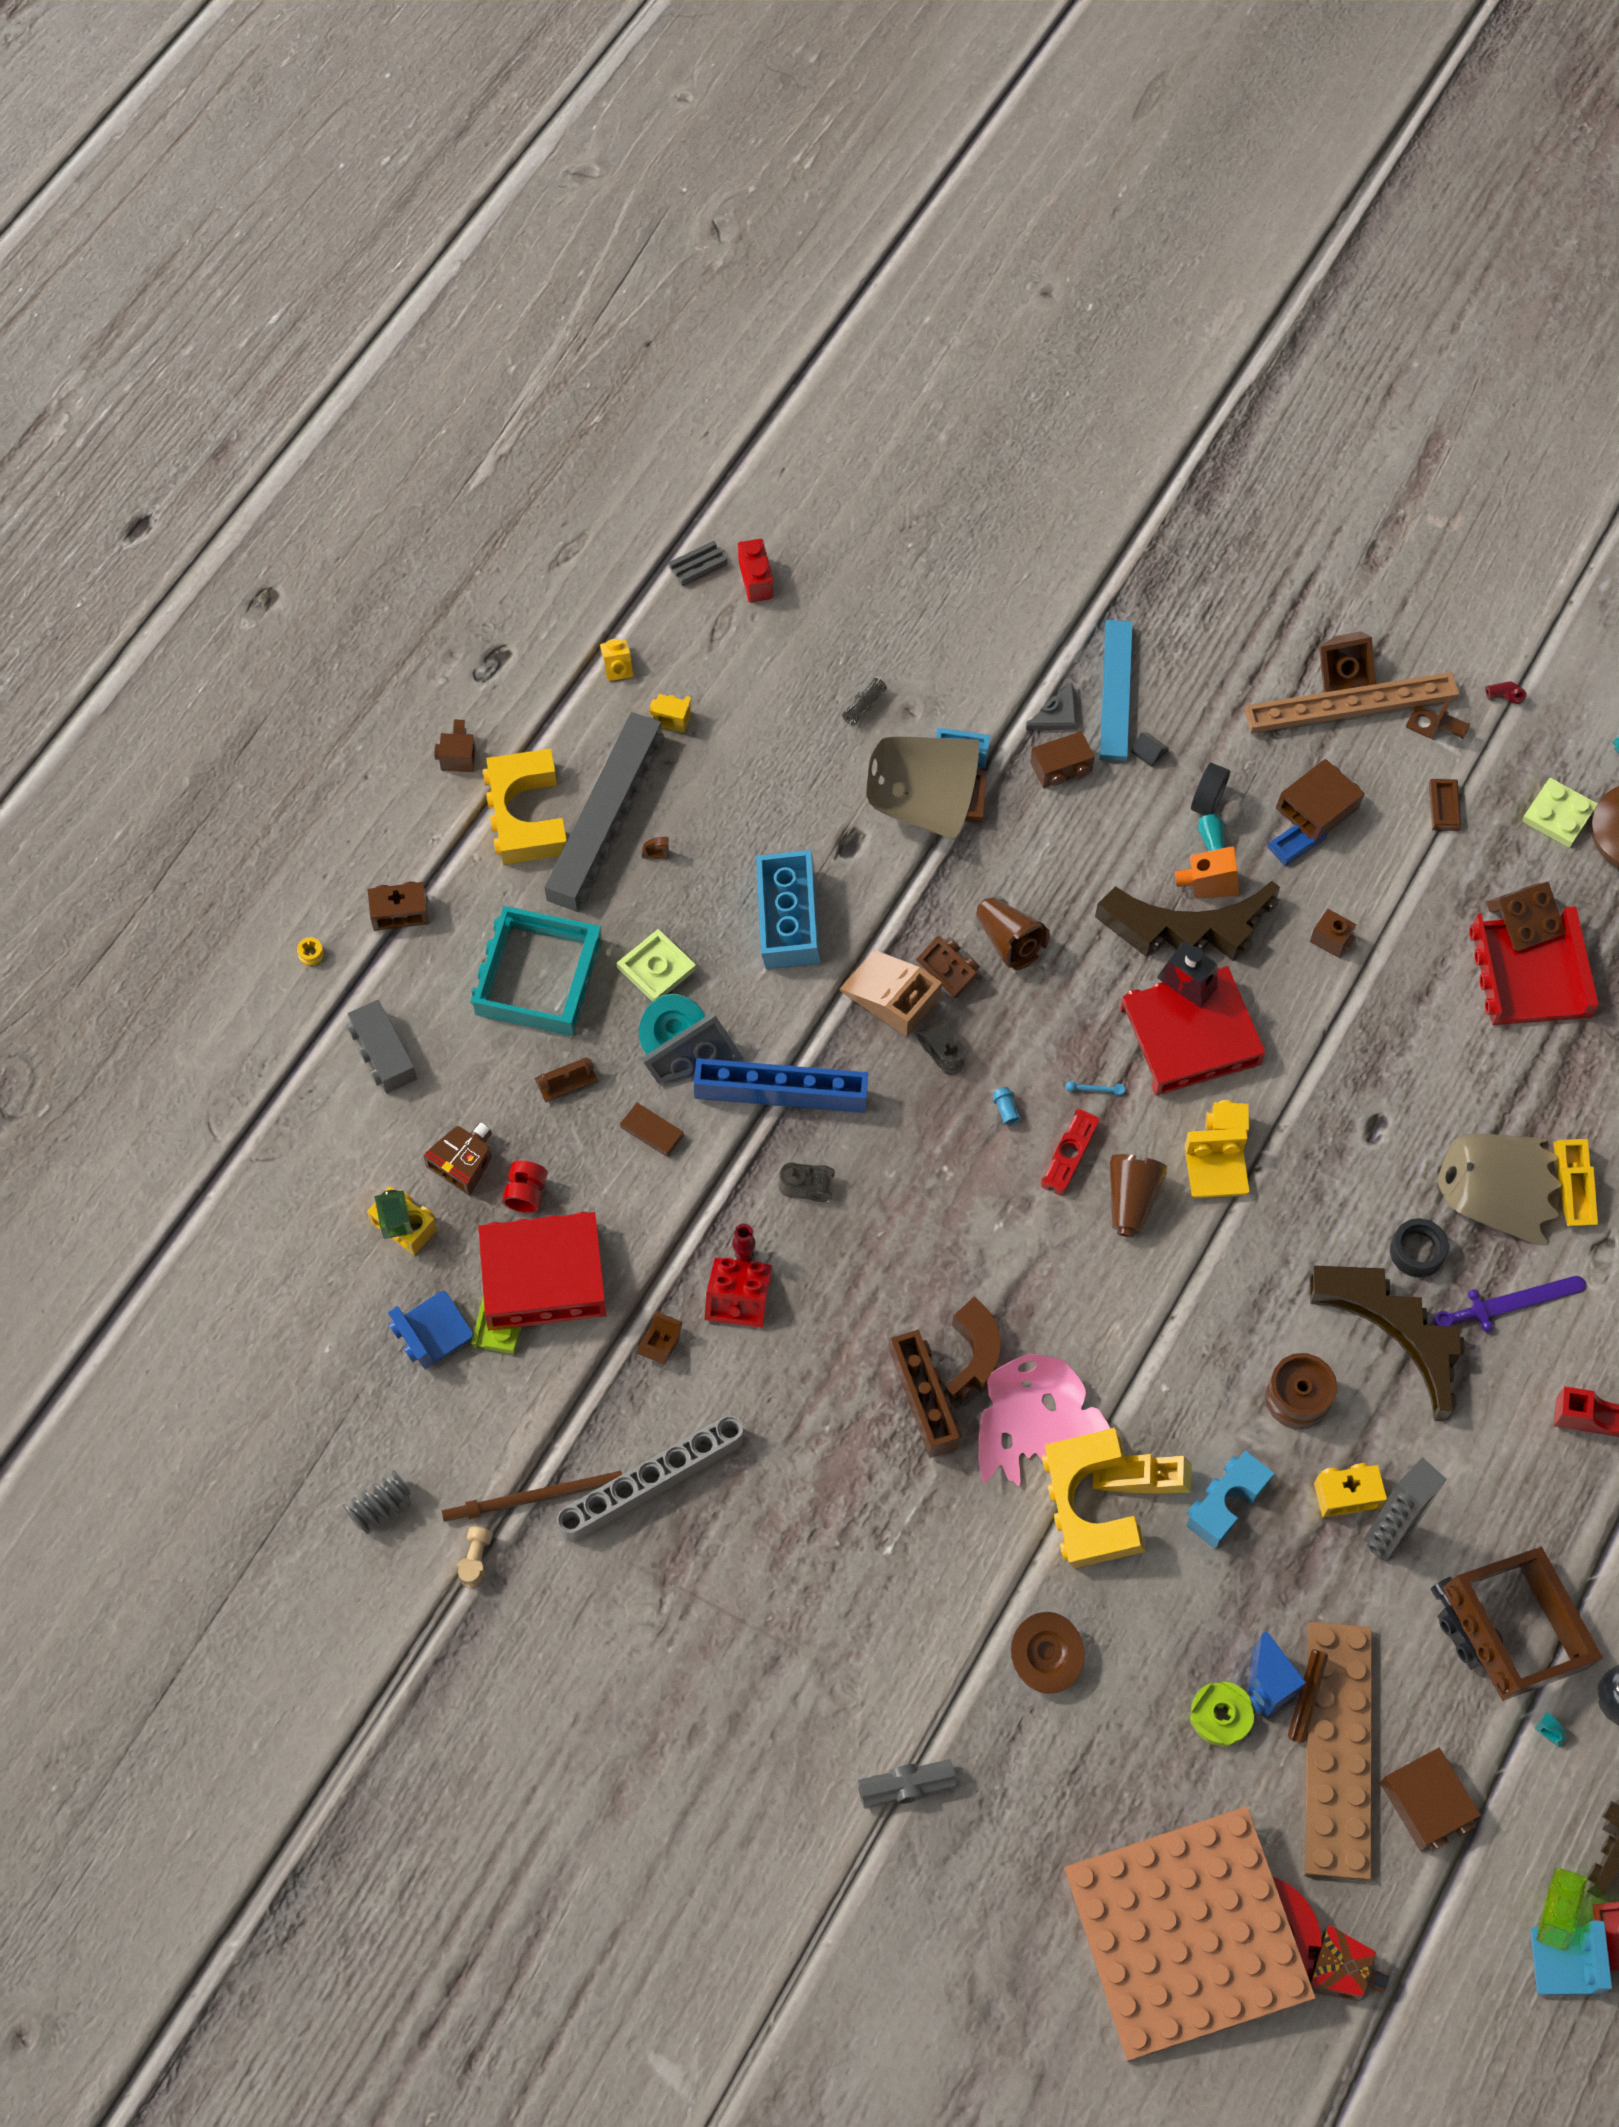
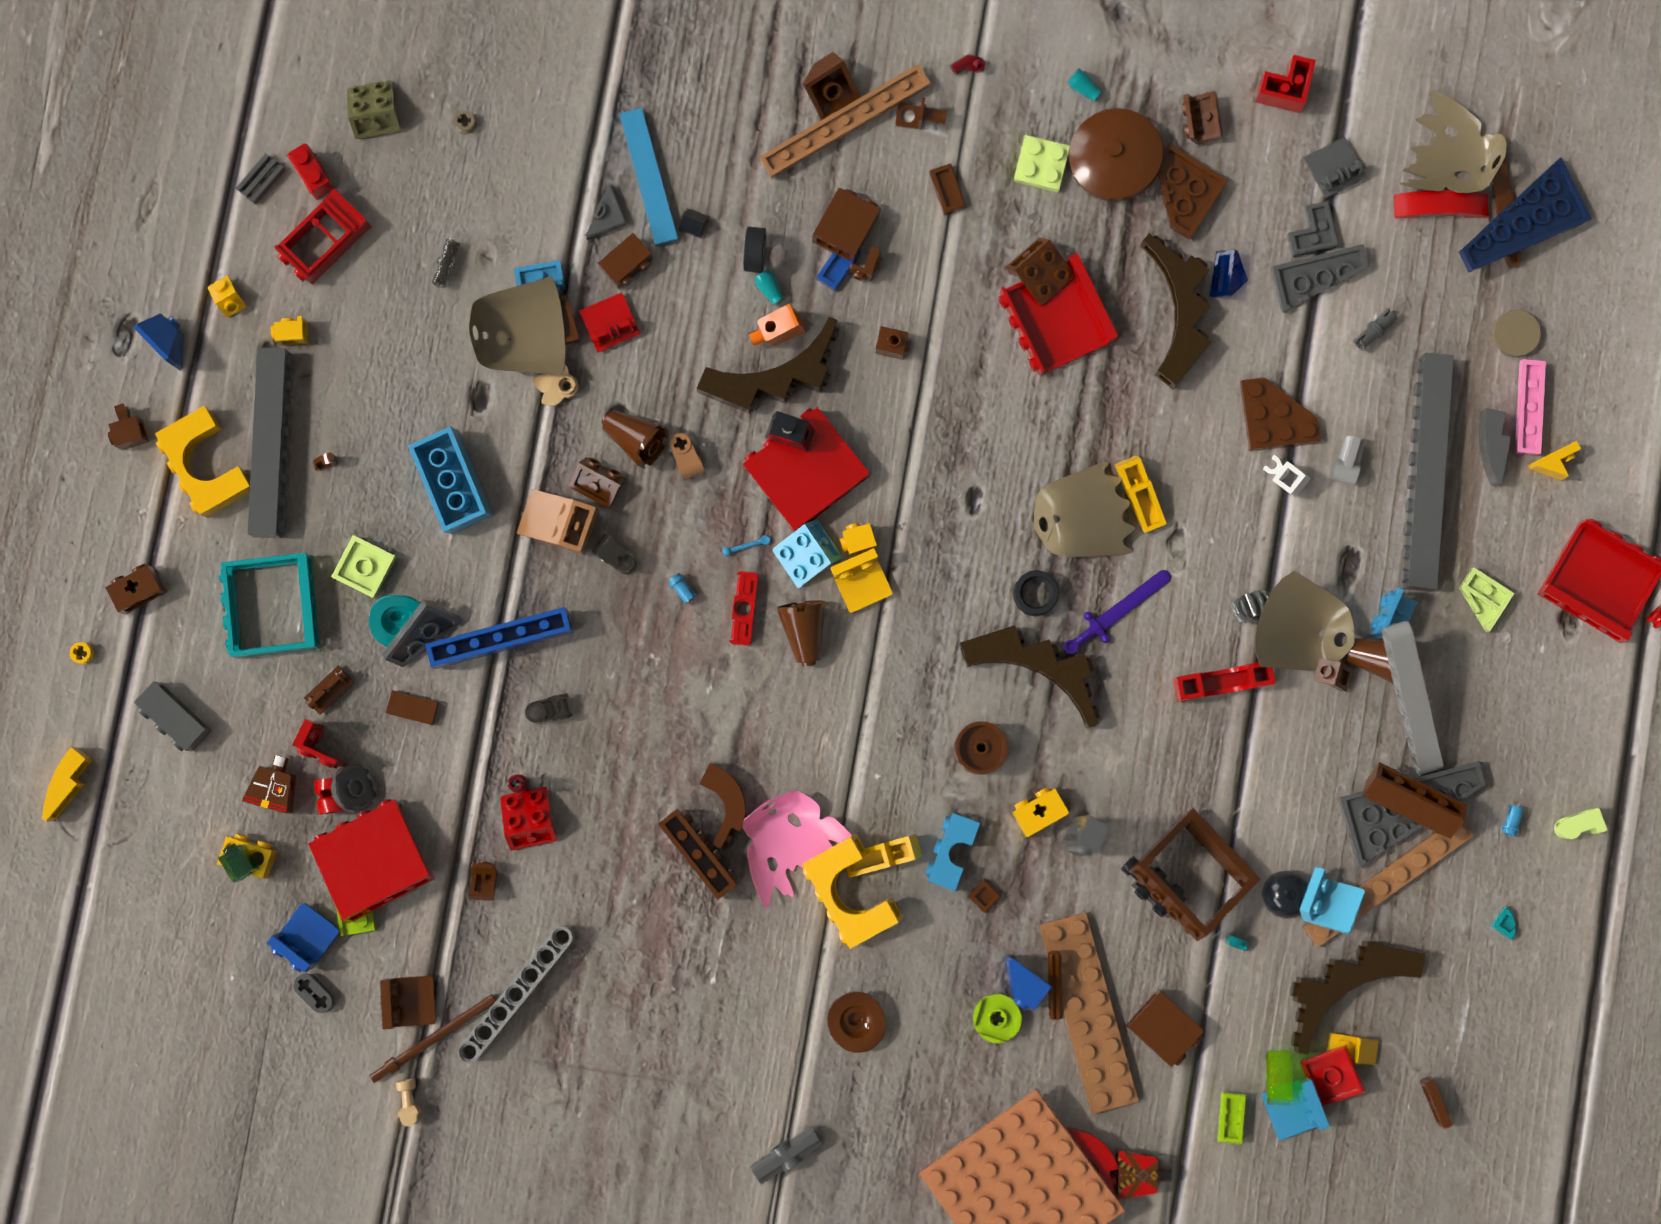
camera: 15 degrees left, 20 degrees up
dark grey piece [343,1470,411,1534] -> none
none -> yellow slope [42,747,93,822]
none -> blue slope [133,313,184,370]
none -> red door [274,189,372,285]
none -> red bracket [292,719,348,769]
none -> dark grey beam [293,974,335,1013]
none -> dark grey tile [331,764,377,812]
none -> olive bracket [347,80,401,139]
none -> reddish brown bracket [380,975,436,1030]
none -> dark tan bush [454,110,476,134]
none -> tan plate [532,364,579,406]
none -> red hinge [579,292,640,353]
none -> medium nougat piece [670,433,705,481]
none -> medium azure bracket [773,519,844,588]
none -> reddish brown bracket [849,246,883,282]
none -> reddish brown tile [967,879,1001,913]
none -> lime plate [1217,1092,1246,1144]

